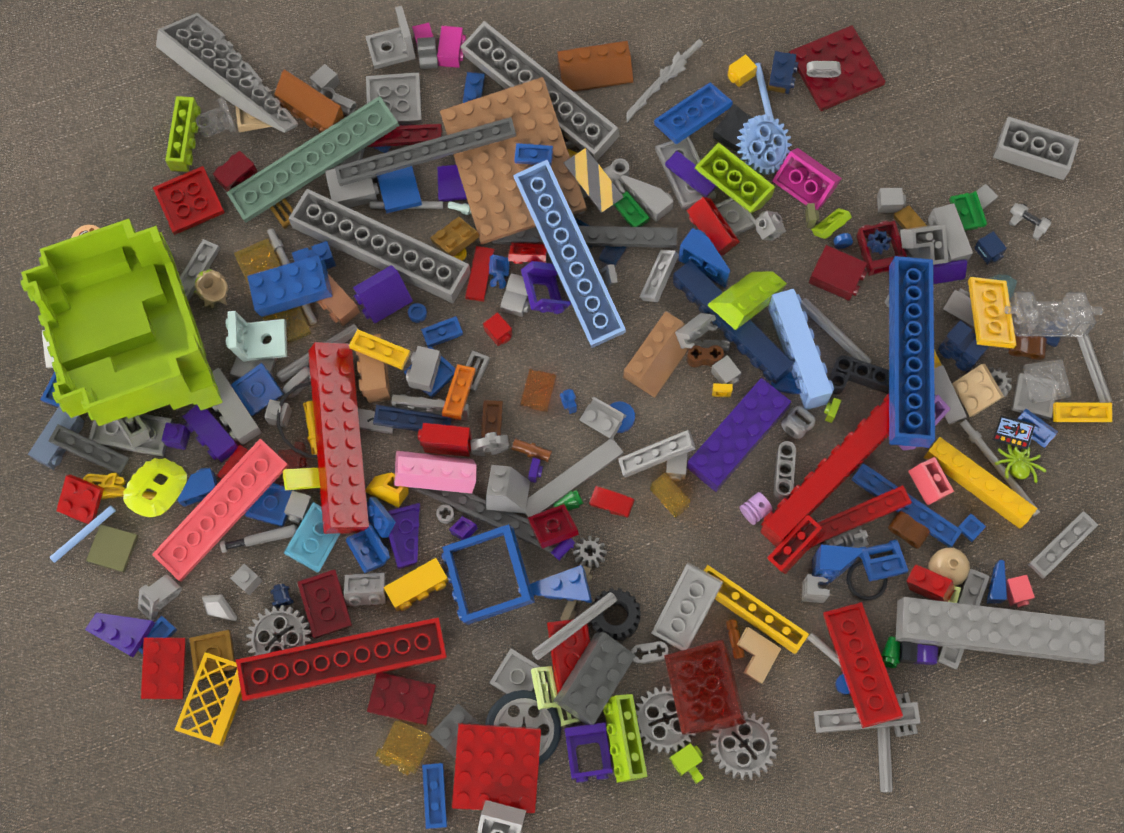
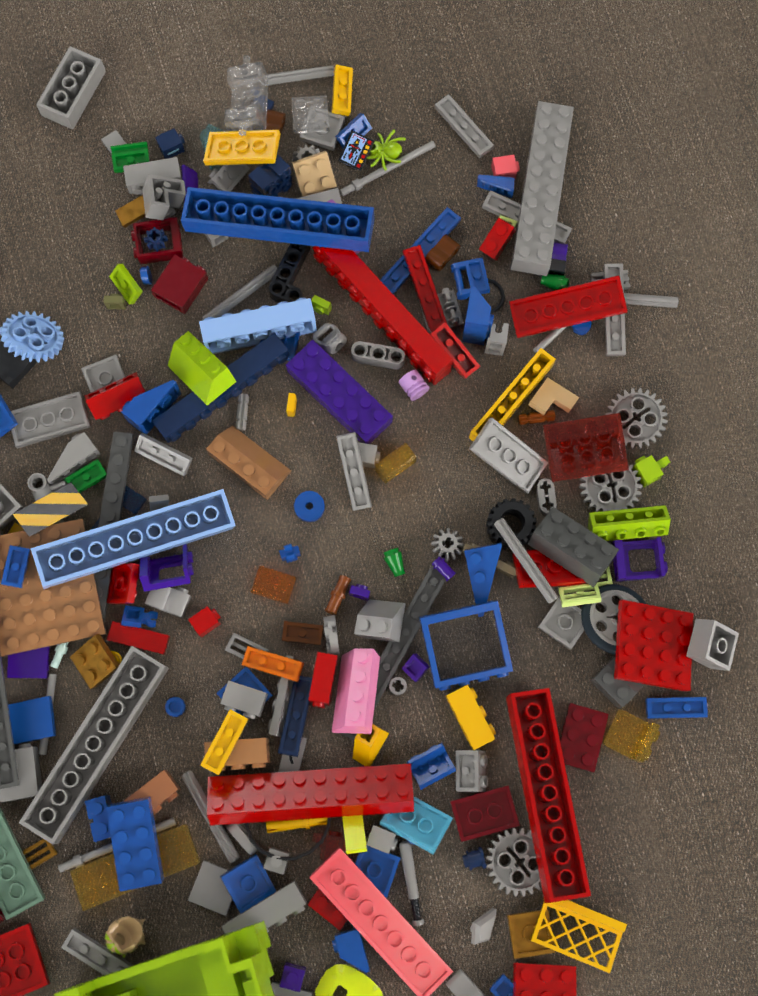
camera: 90 degrees left, 5 degrees up
dark purple brick [183,405,238,463] -> none
light aqua bracket [226,311,287,362] -> none
light grey brick [230,564,263,596] -> none
dark purple brick [353,265,413,324] -> none
blue plate [367,497,396,538] -> none
dark purple wing [387,503,420,569] -> none
blue plate [421,316,463,348] -> none
light grey tile [524,439,624,517] -> none
dark red plate [528,504,579,549] -> none
light grey plate [580,396,626,440] -> none
red slope [589,486,635,518] -> none
dark purple tile [665,151,717,198] -> none
light grey hinge [675,313,718,349] -> none
reddish brown axle [686,345,724,368] -> none
lime slope [695,143,775,213] -> none
light grey brick [711,355,741,387] -> none
light grey brick [754,211,786,241] -> none
dark pink slope [772,148,842,210] -> none
light grey brick [877,188,906,213] -> none
coral brick [908,457,954,506] -> none
yellow brick [923,437,1038,529] -> none
tan cylinder [928,548,970,586] -> none
blue plate [958,514,986,542] -> none
light grey piece [1009,203,1051,240] -> none

